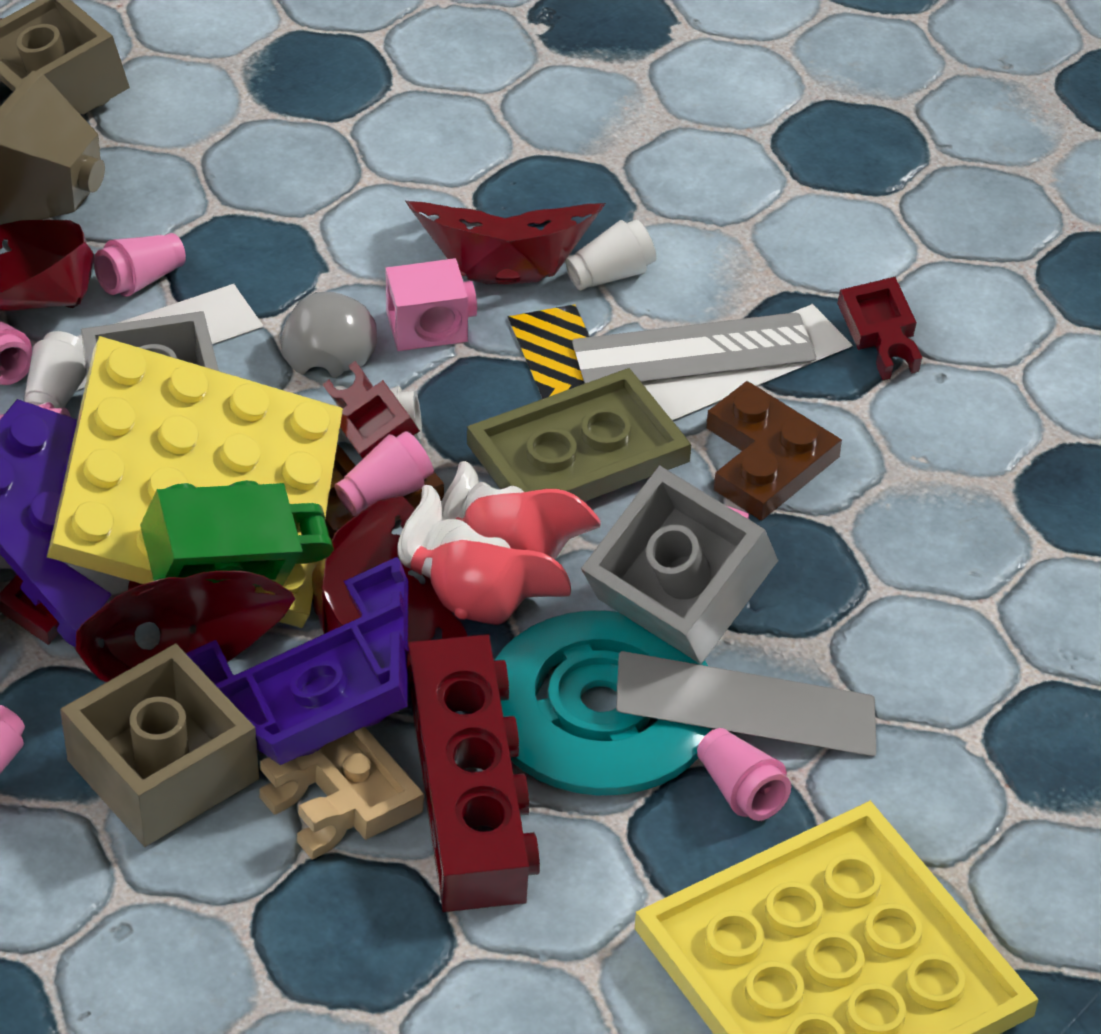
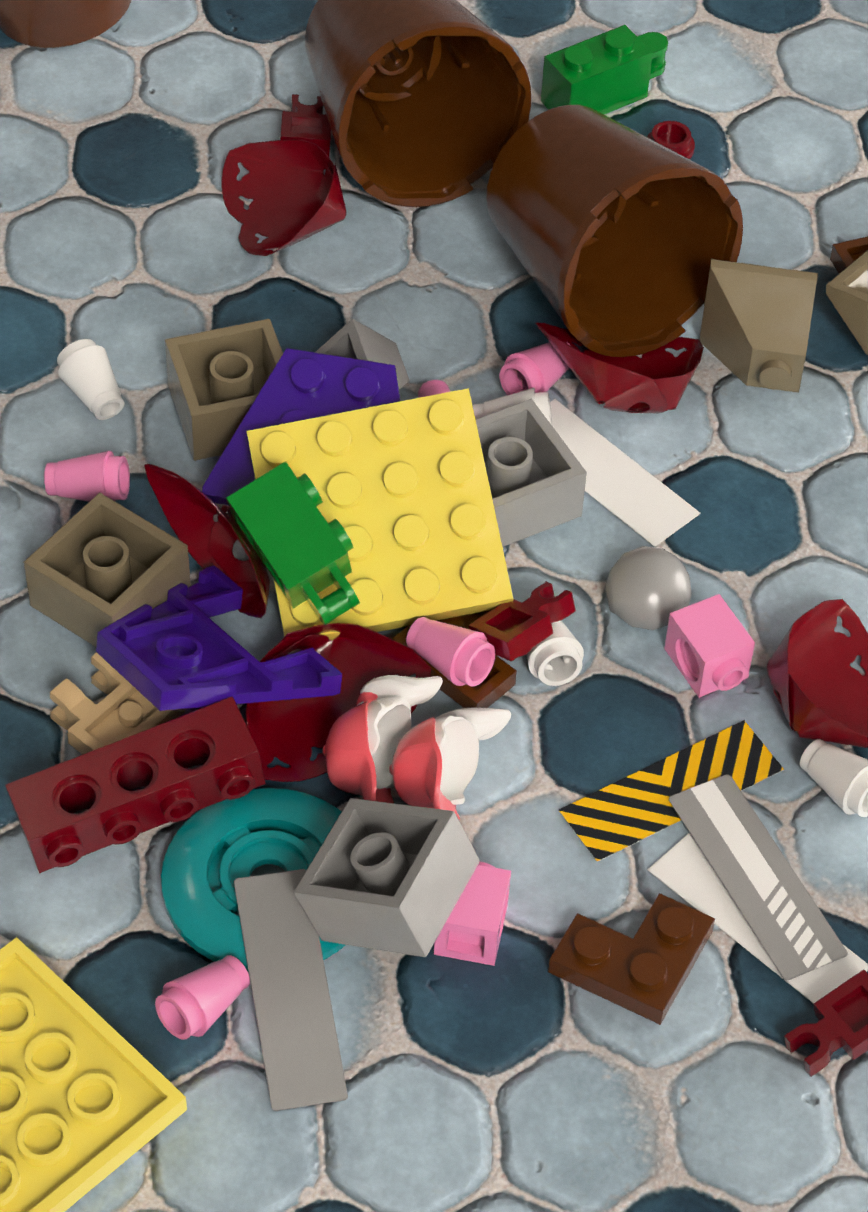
camera: 75 degrees right, 5 degrees up
bright pink cone [94,233,186,297] -> none
olive plate [467,368,691,502] -> none

